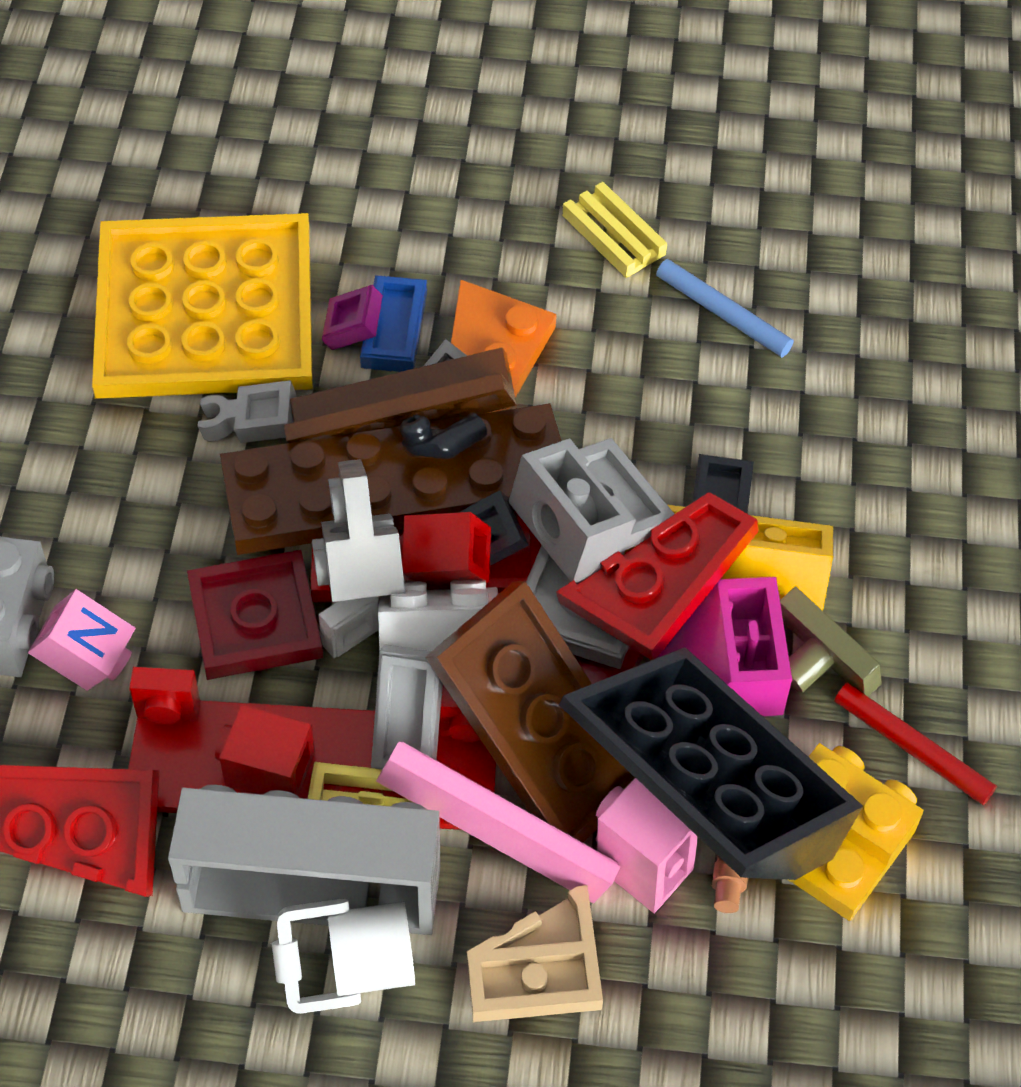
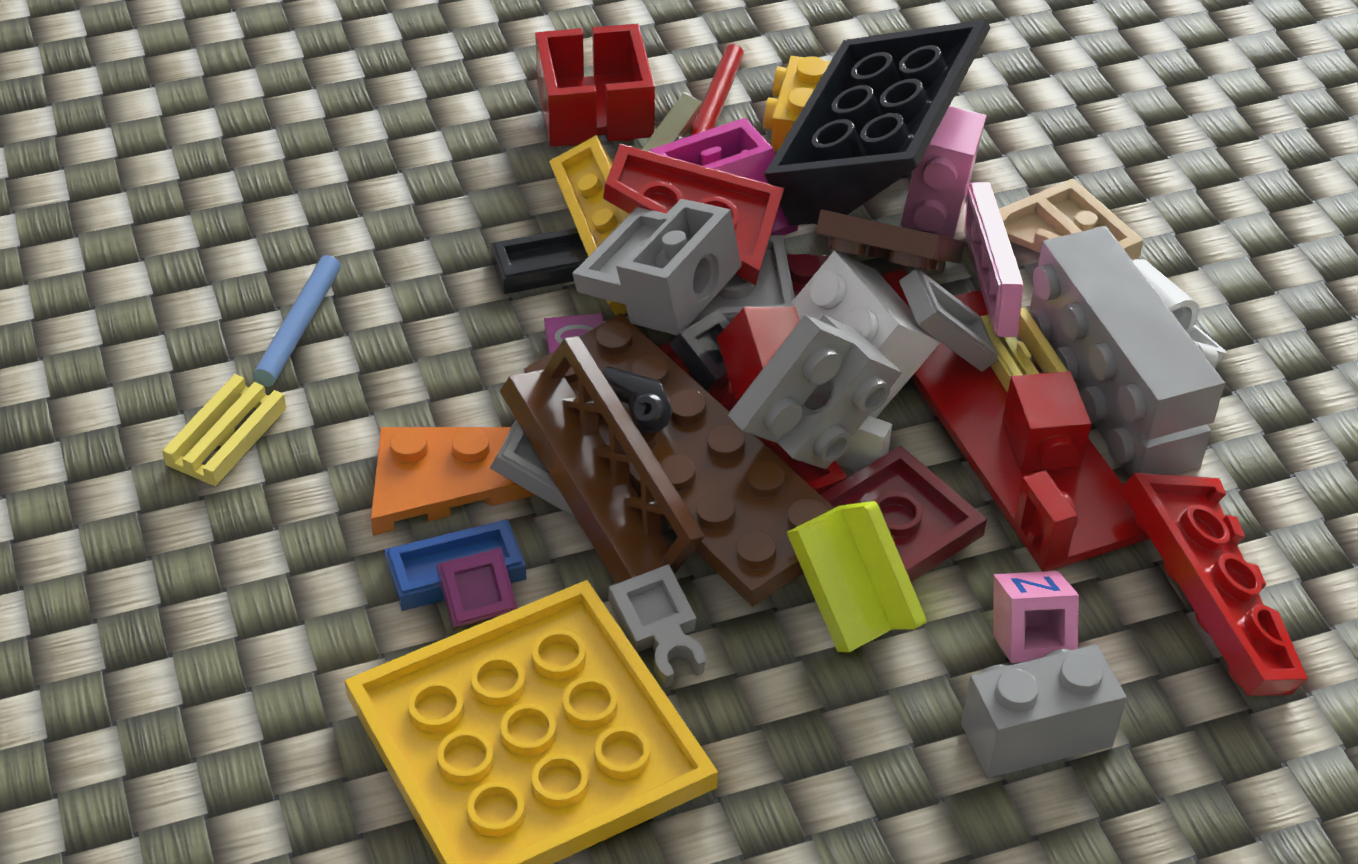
camera: 115 degrees left, 10 degrees down
none -> red piece [535,23,655,147]
none -> neon yellow panel [786,501,927,652]

